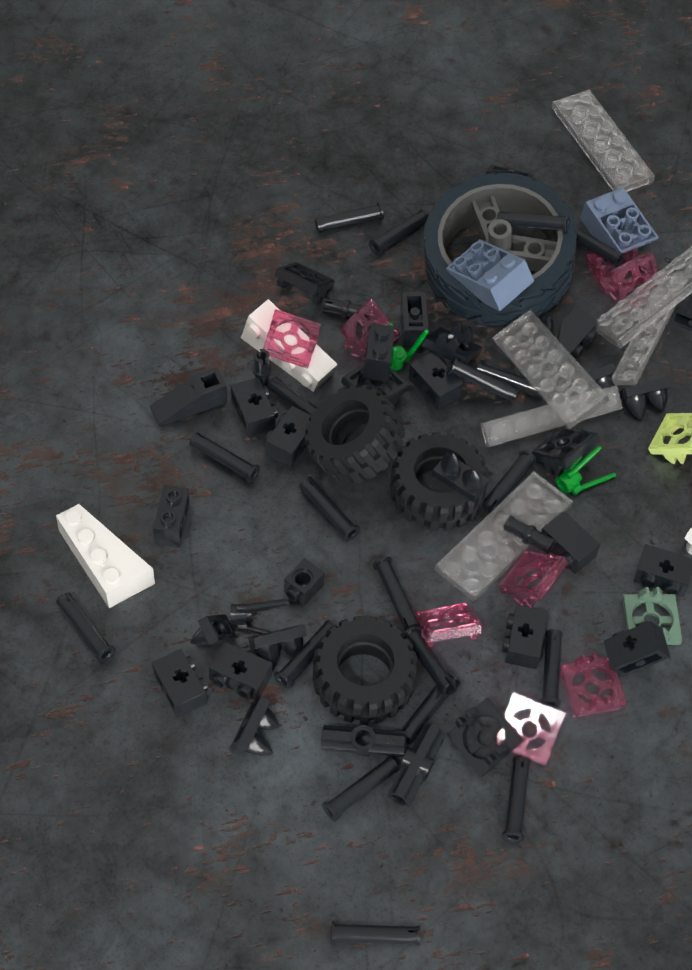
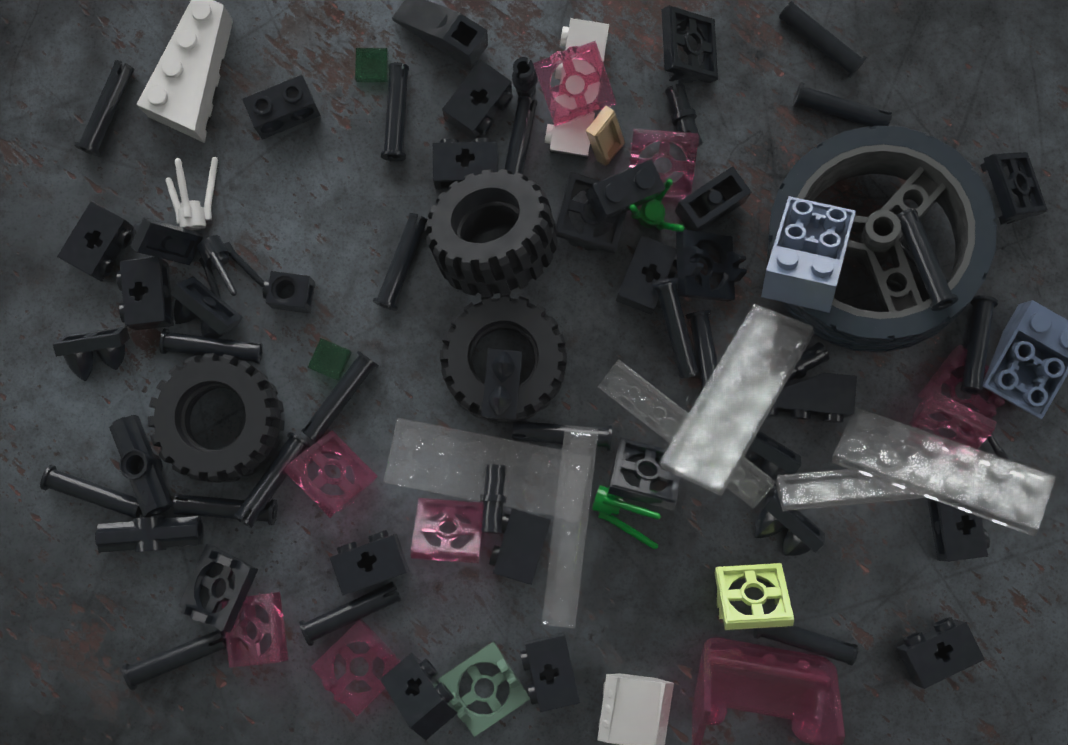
camera: 60 degrees right, 25 degrees up
none -> white plant [166,157,218,230]
none -> clear green tile [307,338,352,381]
none -> clear green tile [355,48,389,82]
none -> clear plate [542,425,599,628]
none -> tan tile [586,106,625,166]

